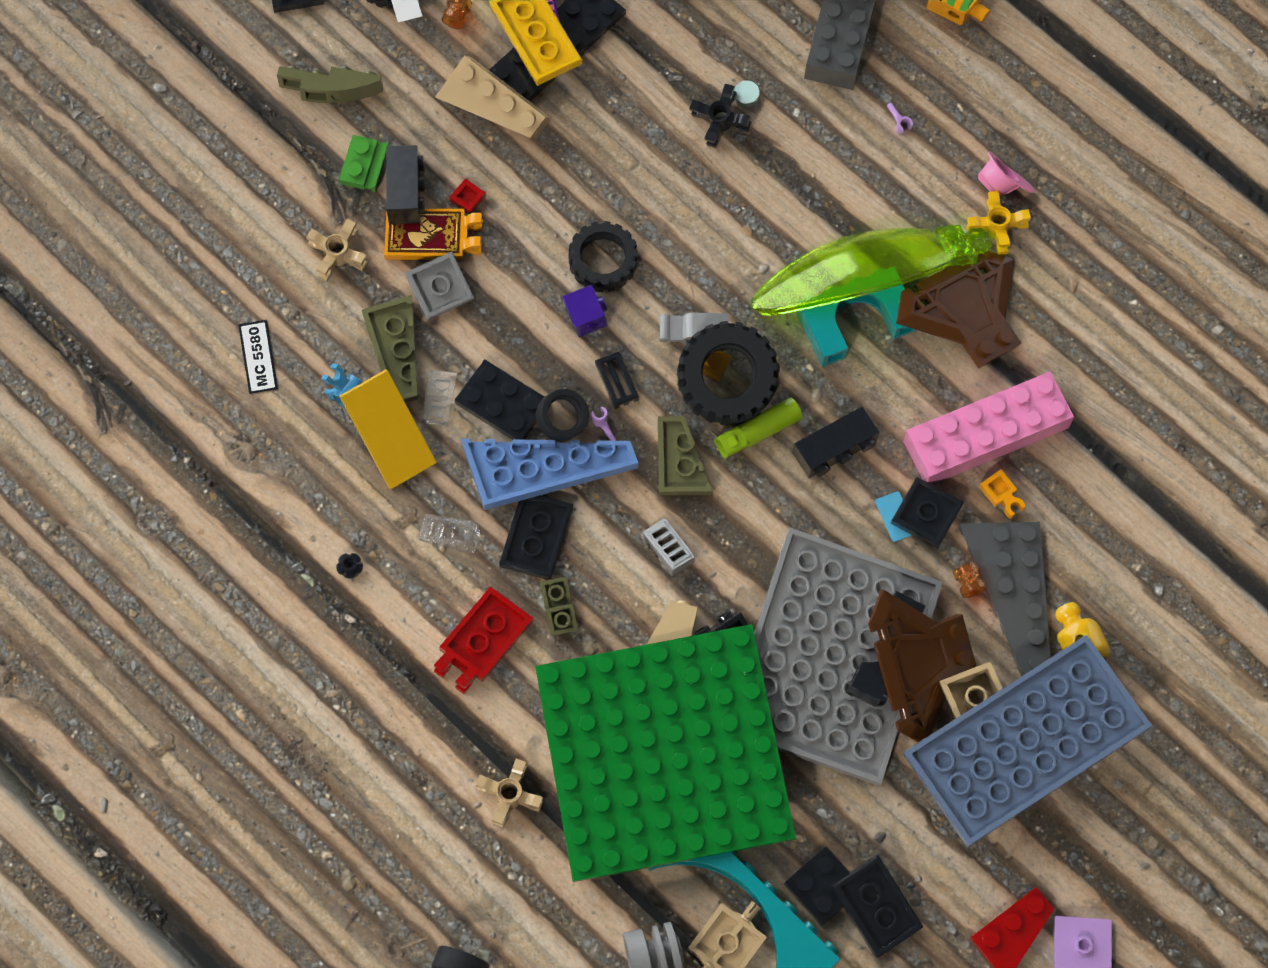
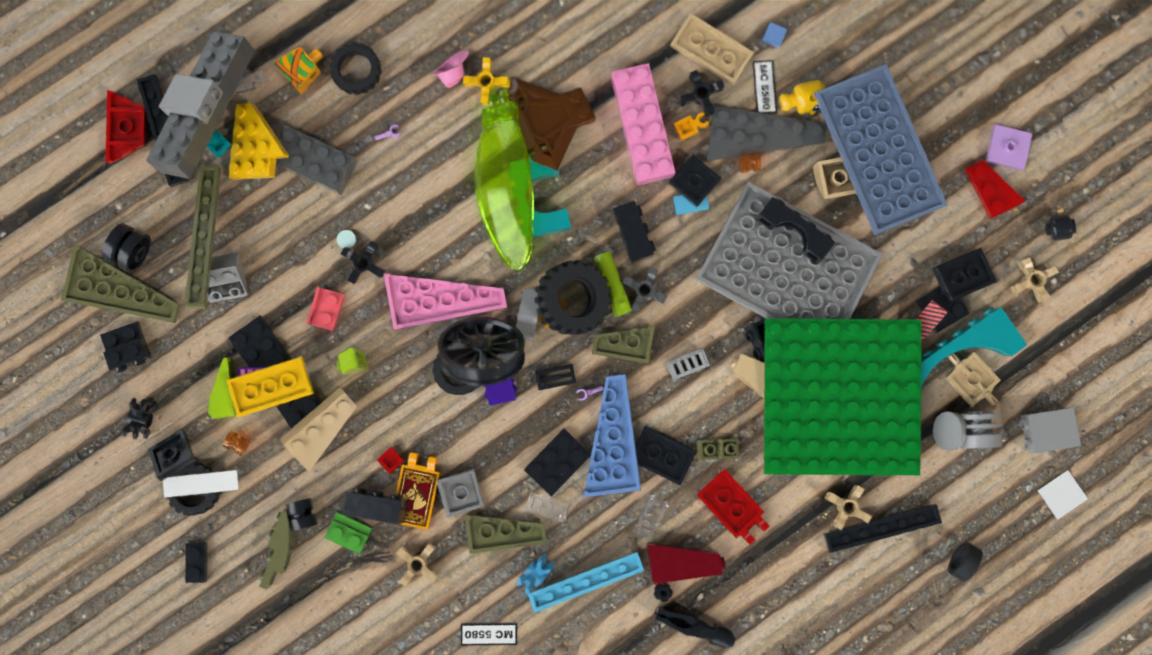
camera: 80 degrees left, 15 degrees up
yellow tile [339,369,437,489] -> none
black tyre [536,389,590,442] -> none
reddish brown plate [868,589,976,743] -> none
none -> black wheel [286,498,317,531]
none -> coral plate [306,287,345,331]
none -> black tyre [329,42,382,95]
none -> lime slope [336,347,368,375]
none -> bright pink wing [384,273,507,330]
none -> black wheel [438,317,525,386]
none -> medium azure plate [528,552,644,613]
none -> dark grey pin [622,267,667,313]
none -> dark red slope [646,543,726,585]
none -> black arm [654,606,735,648]
none -> tan plate [670,13,754,85]
none -> black pin [679,70,725,117]
none -> sticker [753,60,777,114]
none -> medium blue tile [762,22,787,48]
none -> black plate [823,504,942,553]
none -> tile [915,300,948,342]
none -> light grey tile [933,412,967,451]

